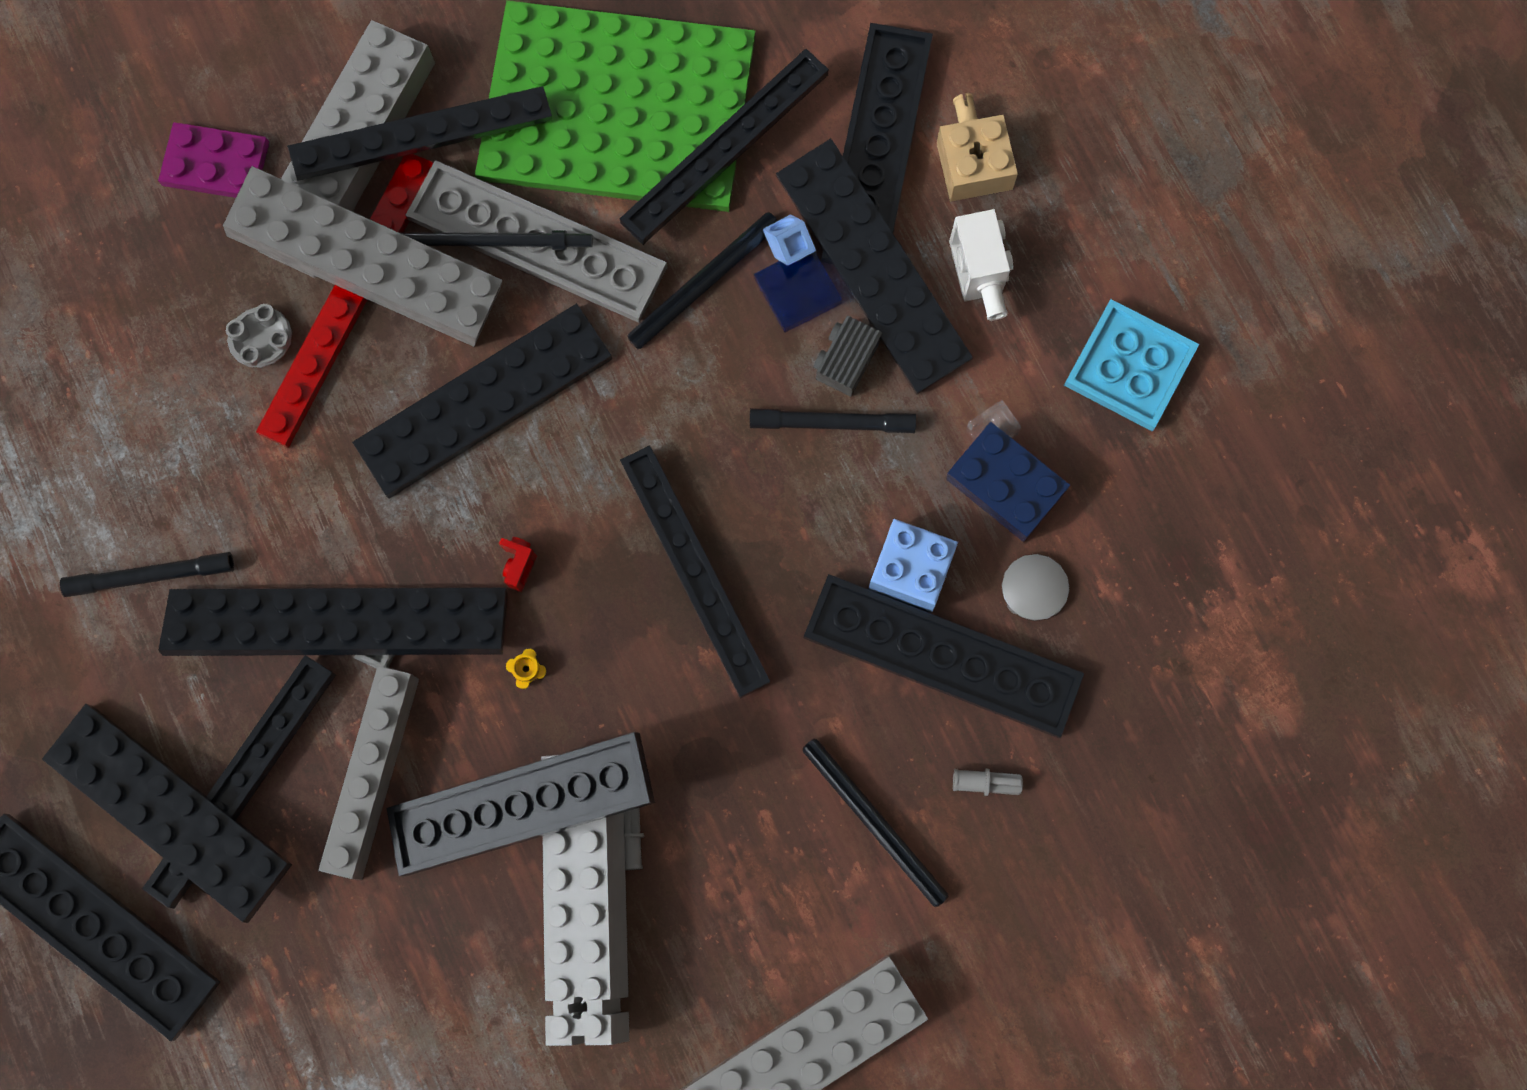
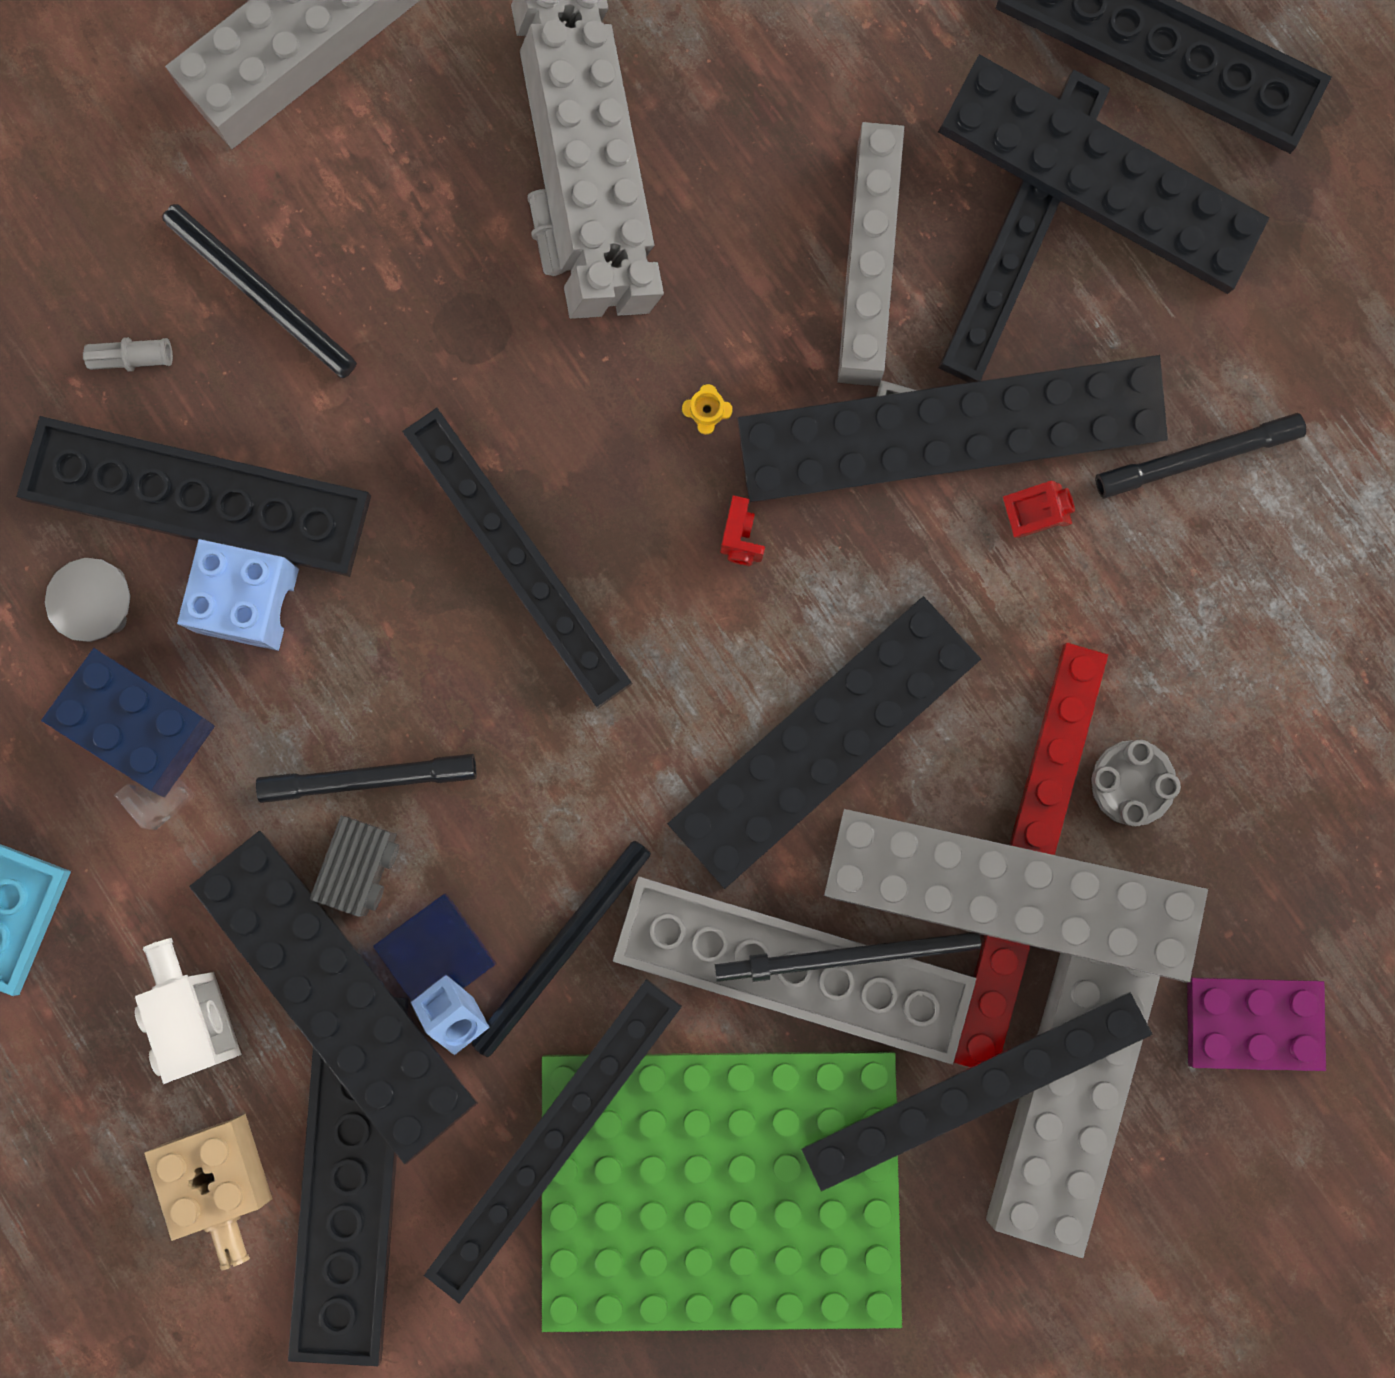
camera: 170 degrees right, 5 degrees up
plate [386,732,655,876] -> none
none -> red bracket [1003,480,1075,538]

